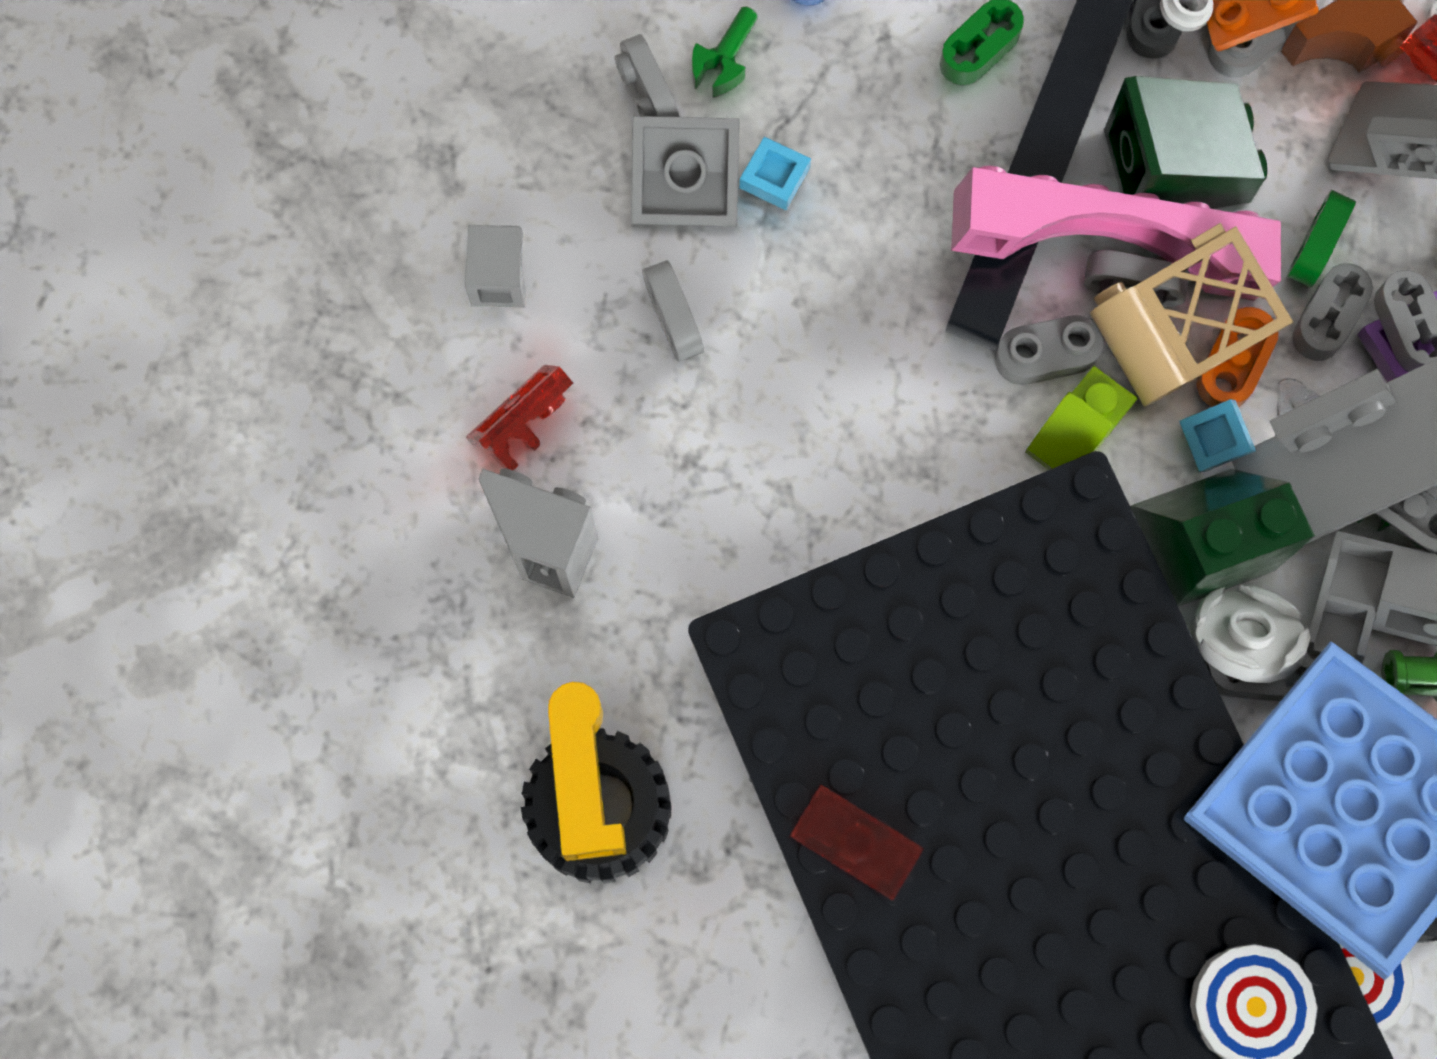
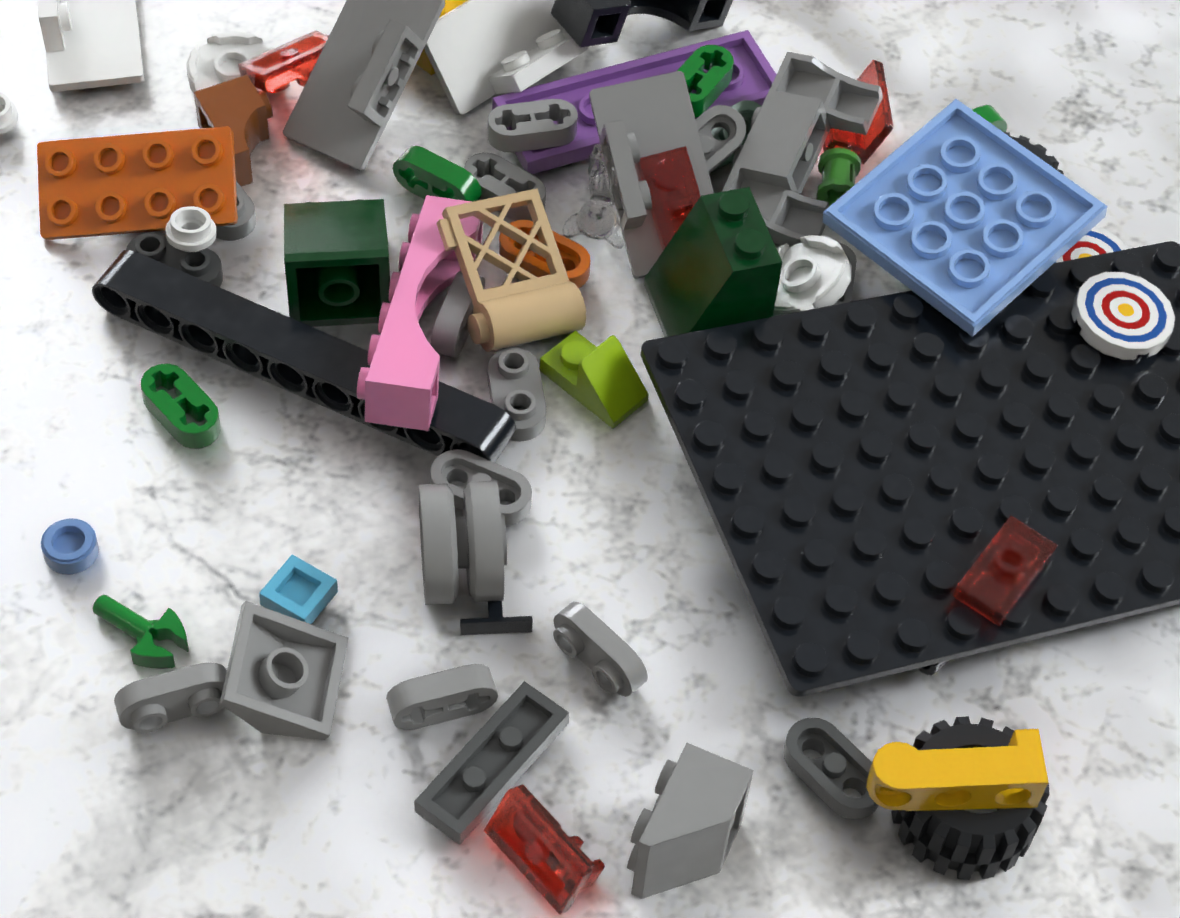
camera: 90 degrees left, 20 degrees down
light grey panel [465,225,526,307] -> none
medium azure plate [1179,399,1256,472] -> none
none -> dark grey plate [414,681,569,845]
none -> light grey wheel [418,480,507,605]
none -> light grey plate [430,450,532,526]
none -> black piece [460,601,533,635]
none -> light grey plate [553,602,648,697]
none -> clear red plate [637,146,700,250]
none -> dark grey plate [784,718,879,819]

